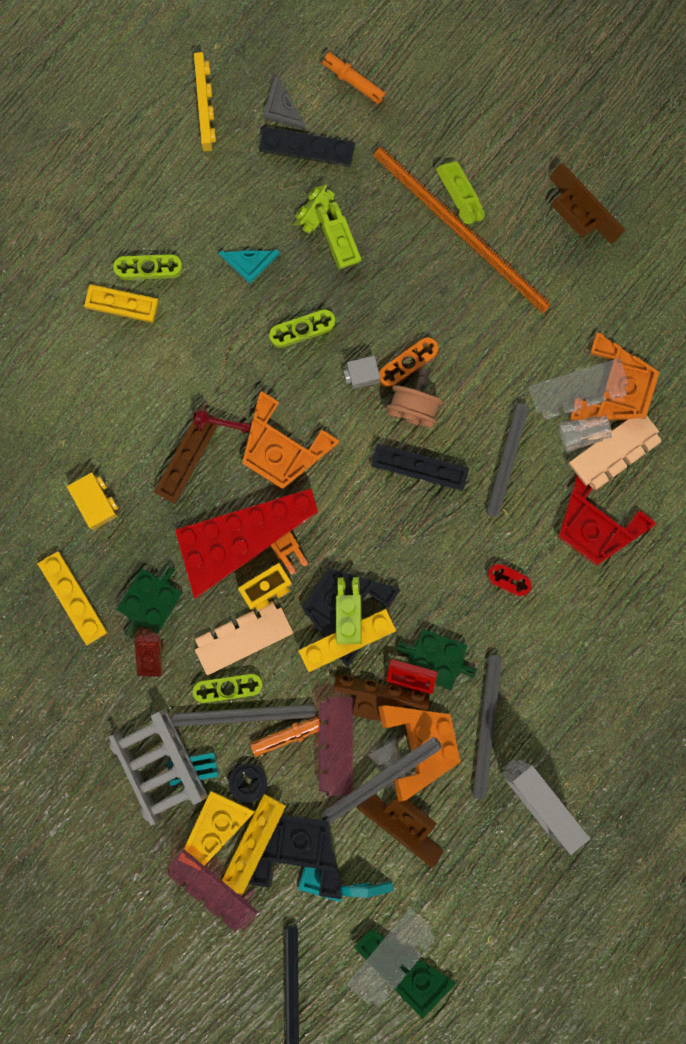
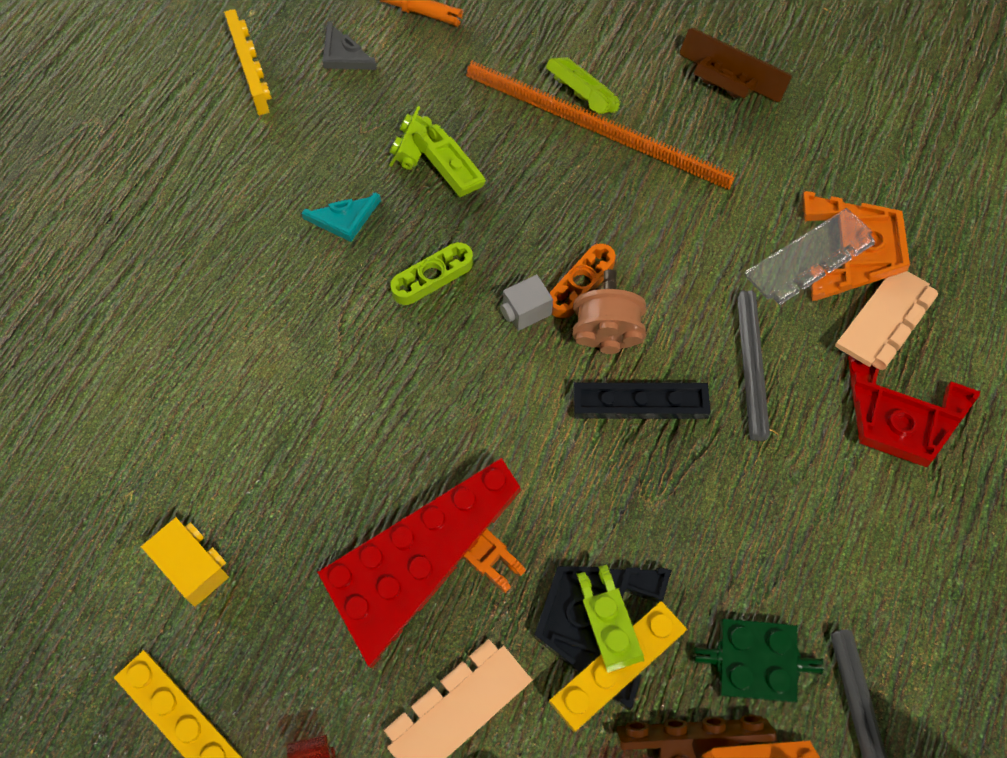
camera: 10 degrees left, 20 degrees down
yellow tile [84,284,159,323] -> none
lime beam [113,255,183,280] -> none
dark green plate [116,564,183,639] -> none
reddish brown plate [154,409,219,504] -> none
dark red piece [193,406,251,433] -> none
yellow brick [238,563,292,611] -> none
orange wing [242,391,339,489] -> none
black plate [259,127,355,167] -> none
red tile [386,659,438,694] -> none
red beam [487,564,532,597] -> none
clear plant [558,415,612,454] -> none

